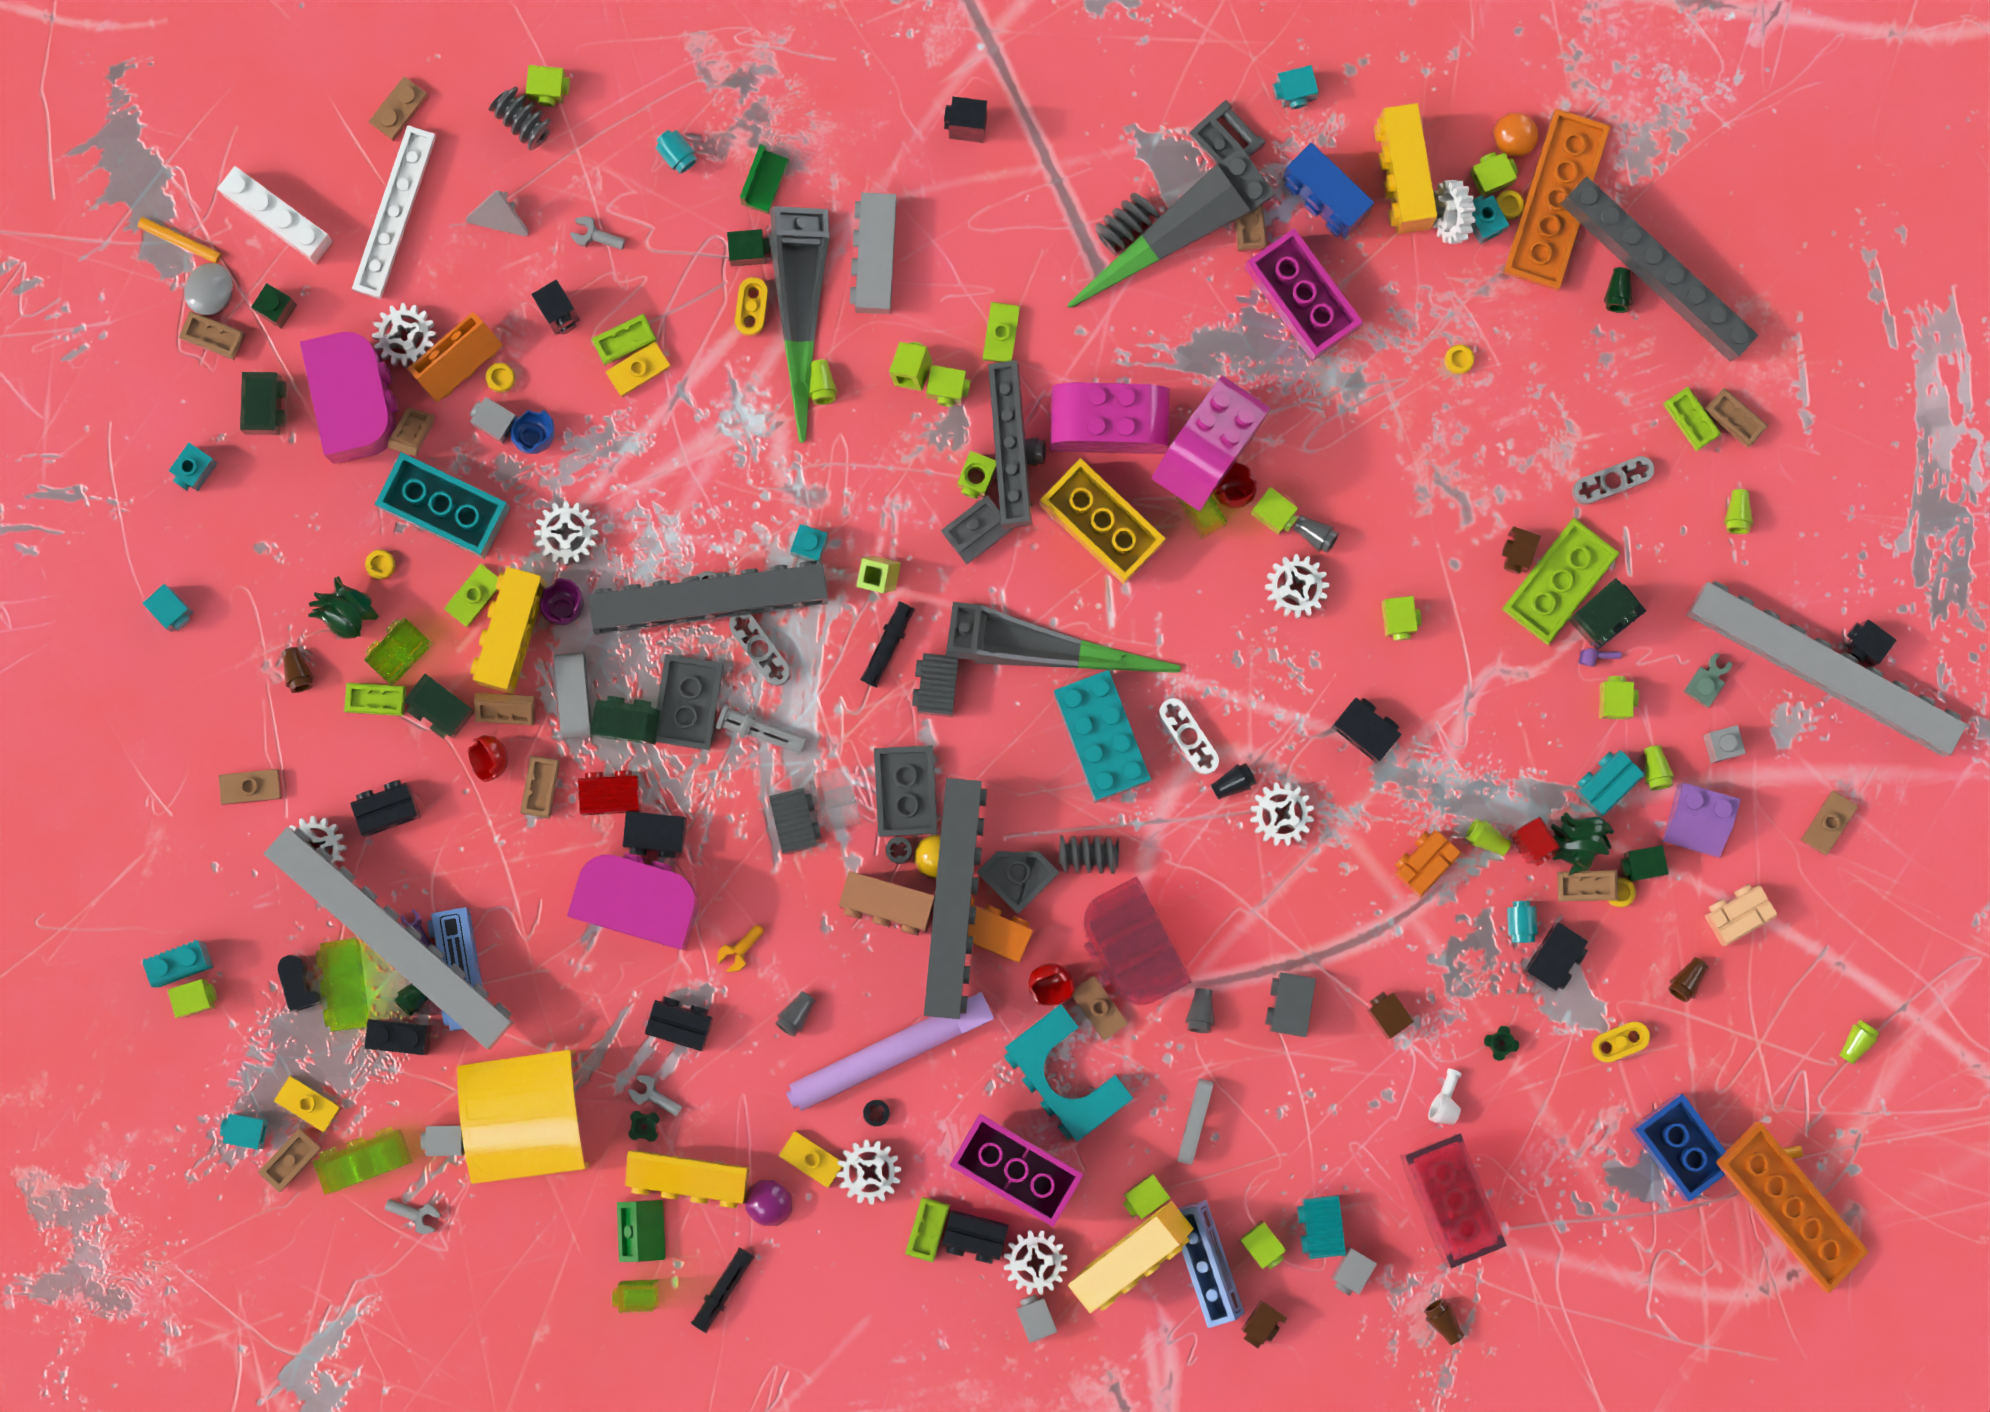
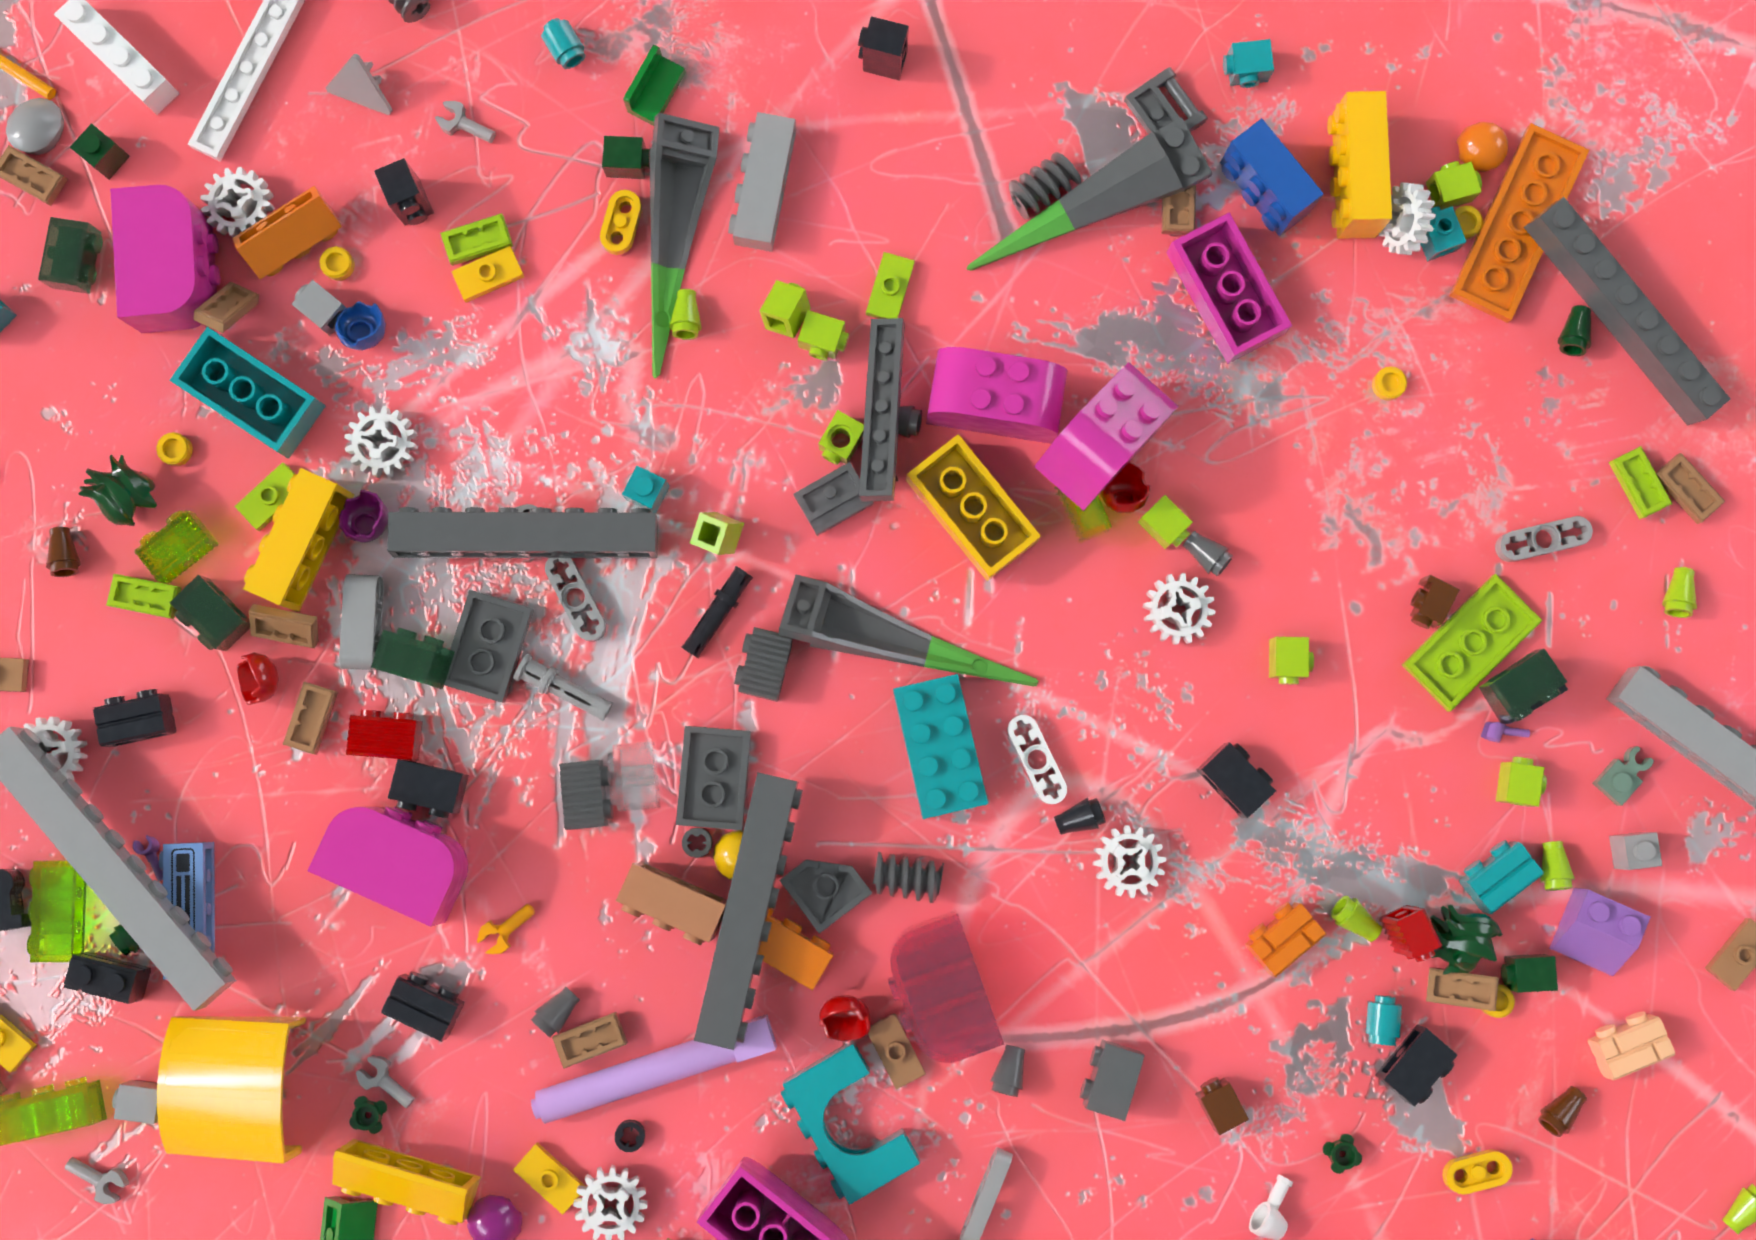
camera: 10 degrees right, 0 degrees up
none -> medium nougat plate [552,1012,628,1069]

